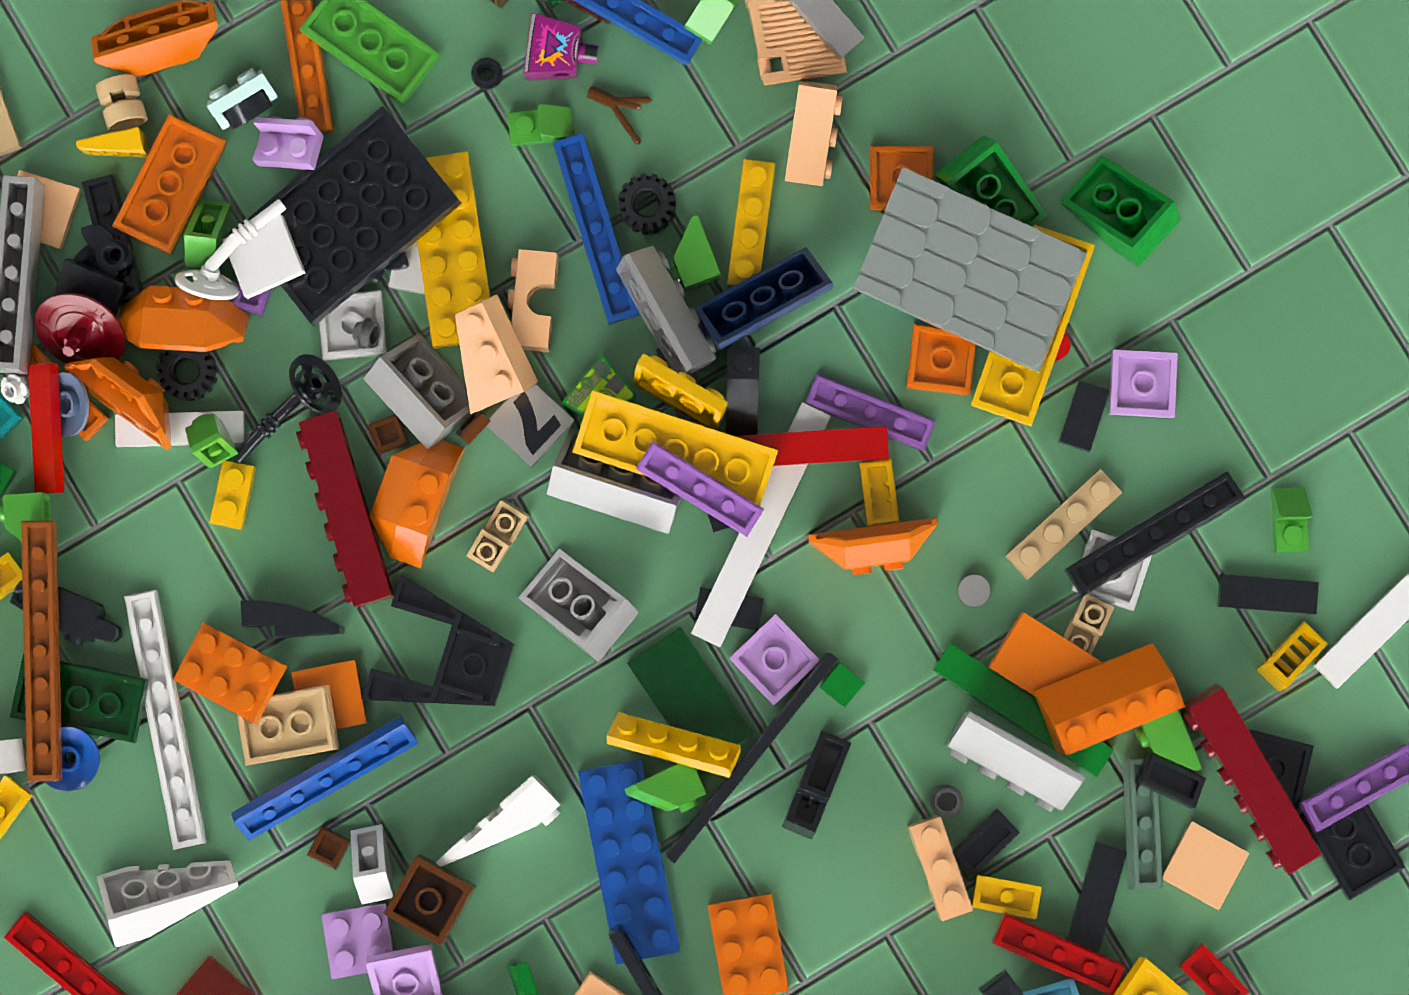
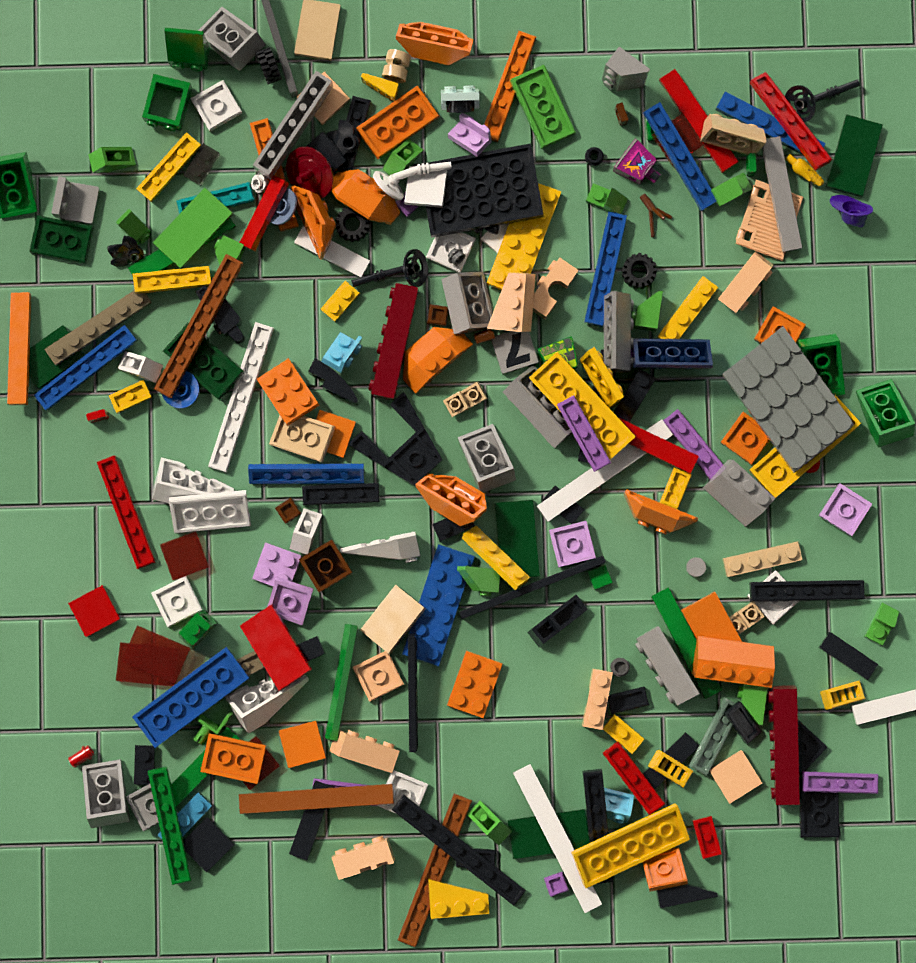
camera: 25 degrees right, 0 degrees up
bright green slope [185,413,238,469] -> none
black tile [1058,380,1110,452] -> none
none -> white tile [169,490,251,533]
none -> black tile [302,483,380,505]
none -> medium azure bracket [321,332,362,373]
none -> tan tile [360,585,426,654]
none -> orange wedge [415,473,487,526]
none -> black plate [432,518,475,542]
none -> yellow slope [648,750,693,788]
none -> light grey slope [703,460,775,527]

